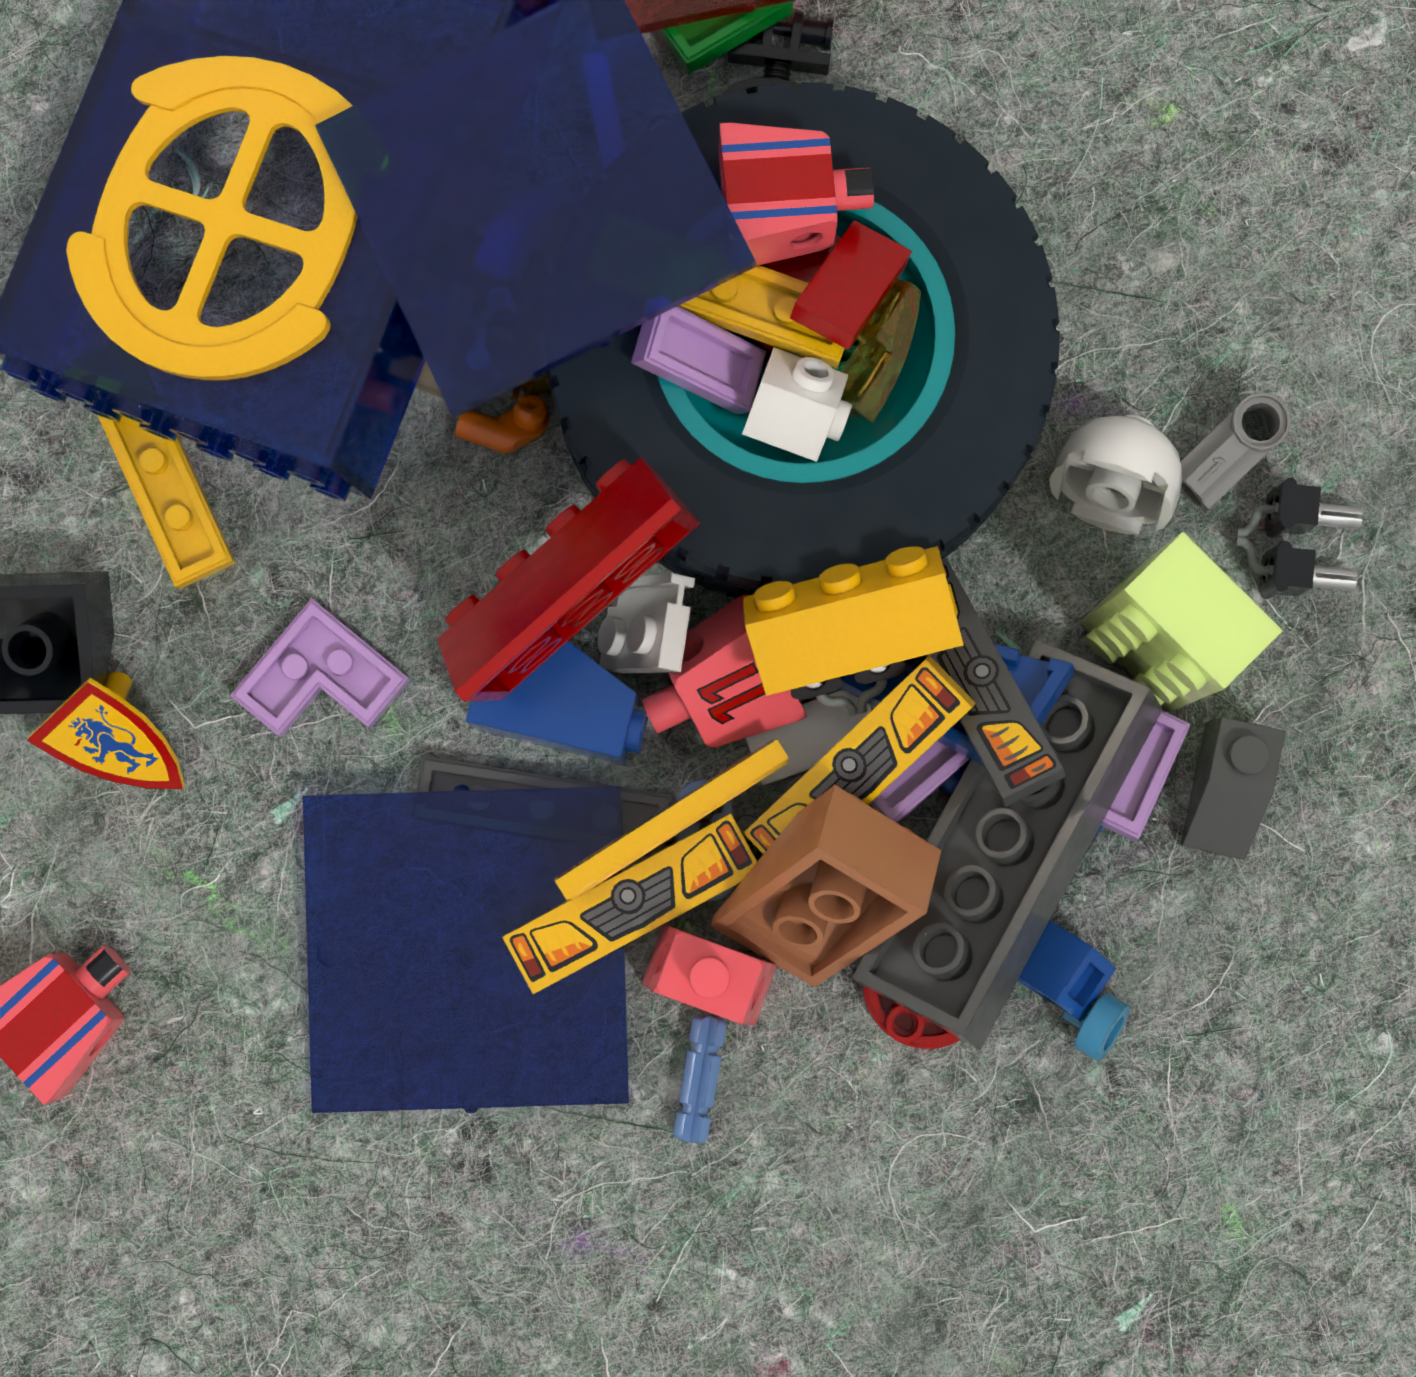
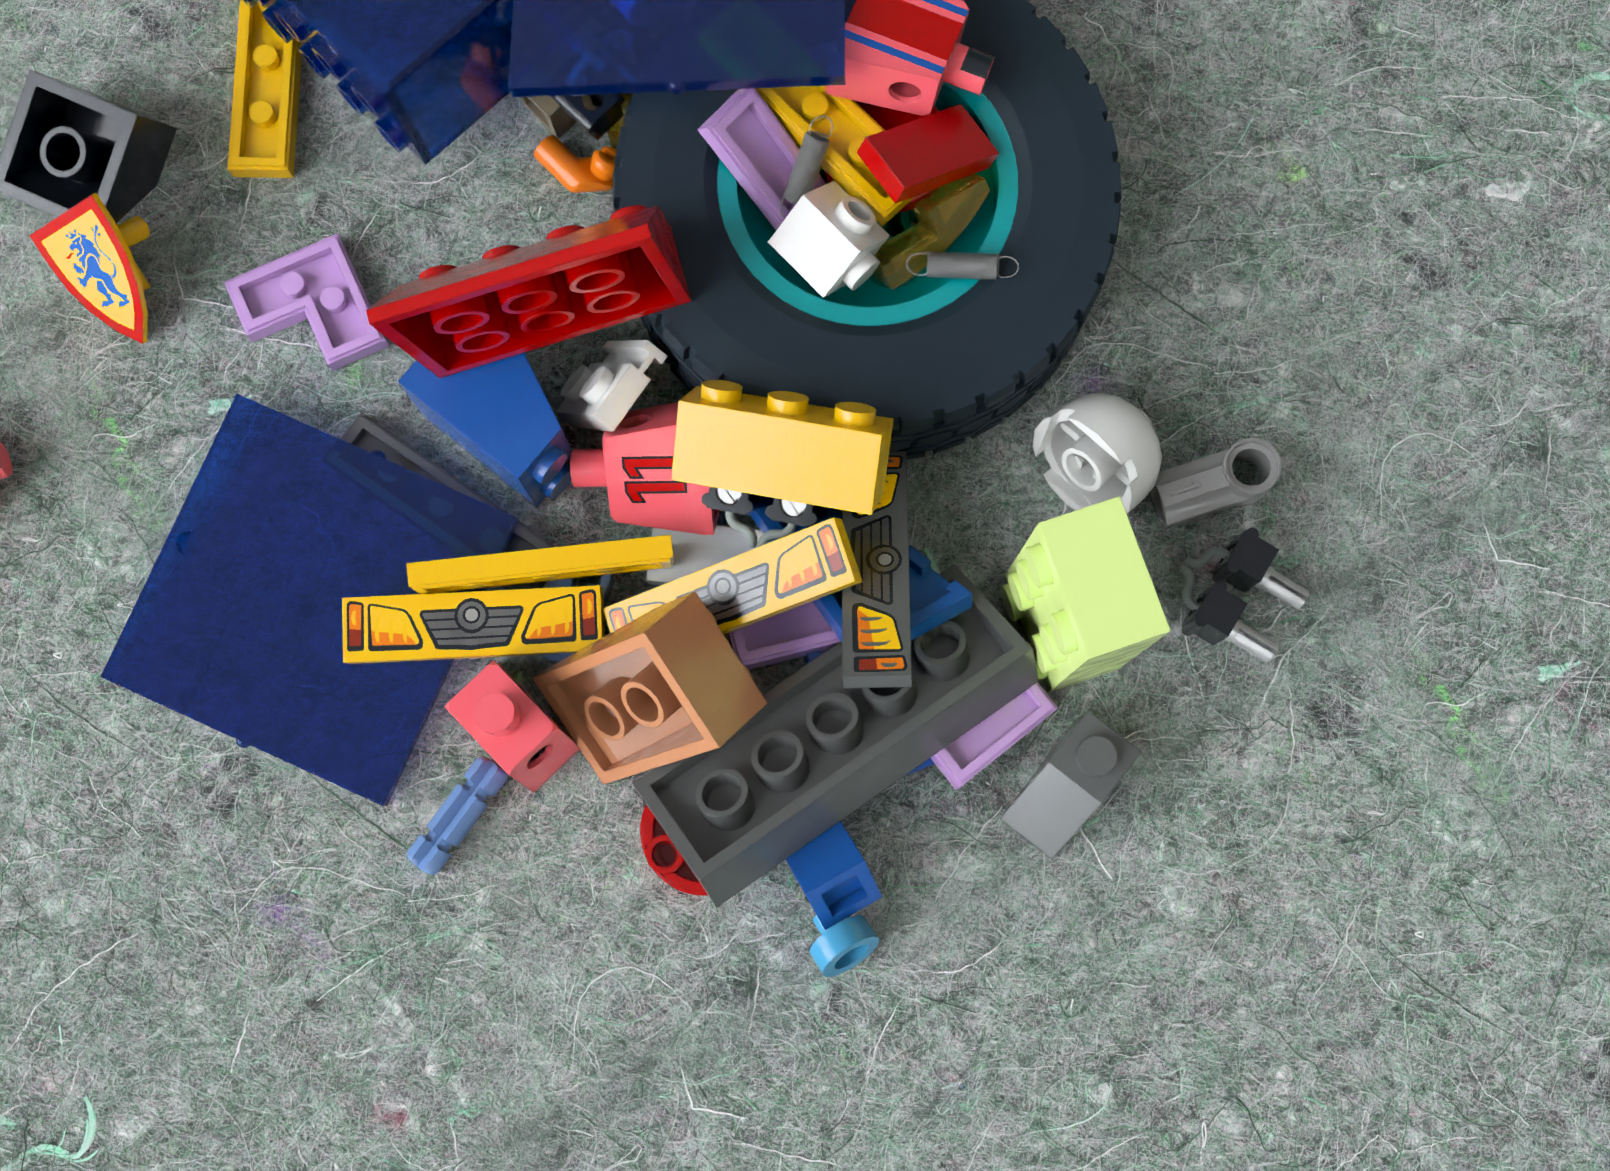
camera: 25 degrees right, 5 degrees down
none -> light grey piece [780,116,833,219]
none -> light grey piece [906,251,1019,280]

